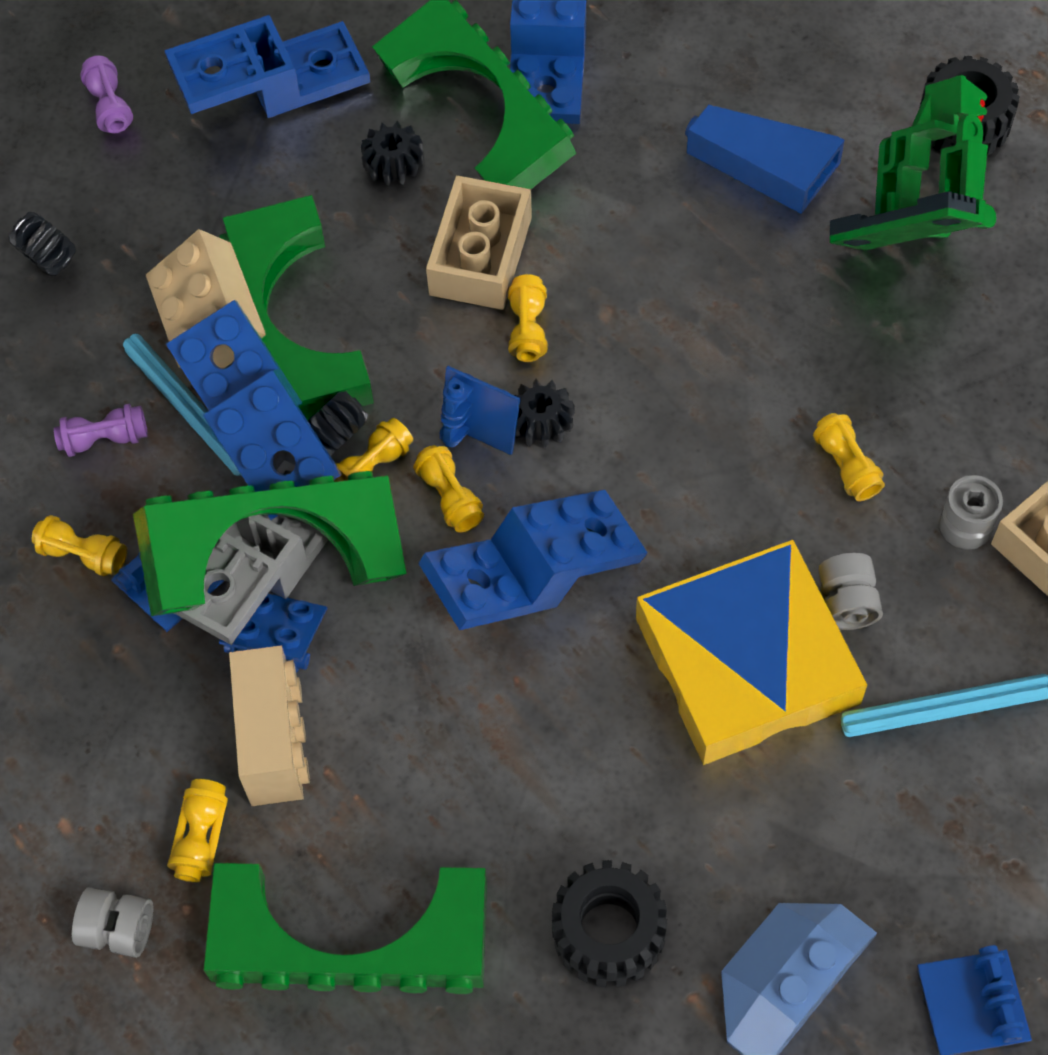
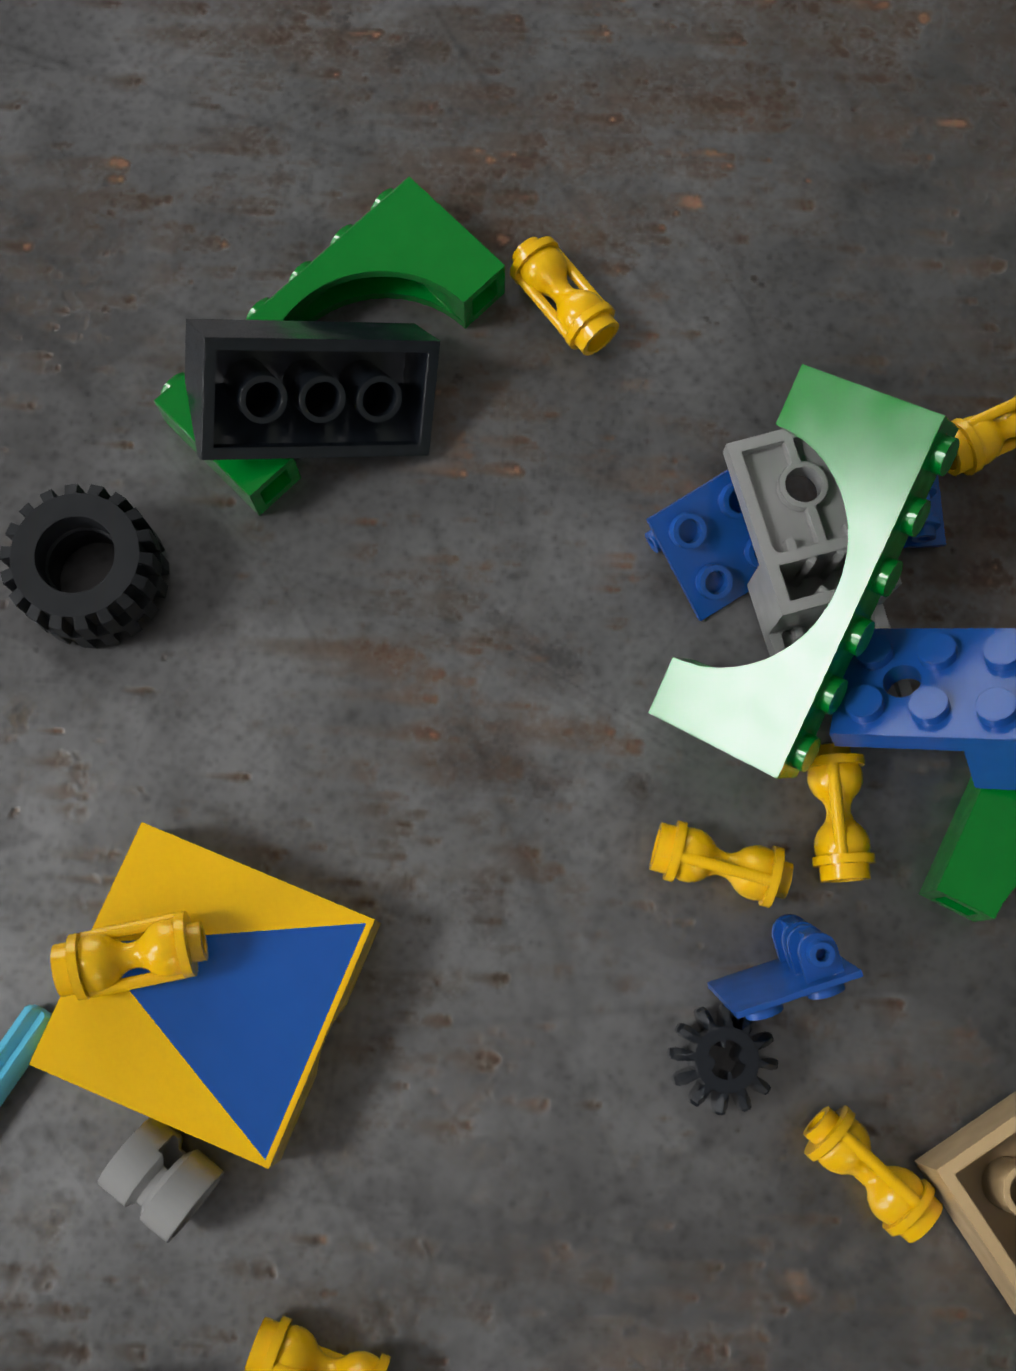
camera: 130 degrees right, 15 degrees up
light grey wheel [72,887,154,958] -> none
tan brick [229,645,310,806] -> none
black gear [308,391,368,456] -> none
blue bracket [418,490,648,630] -> none
none -> yellow piece [50,911,208,1000]
none -> black slope [185,319,440,460]

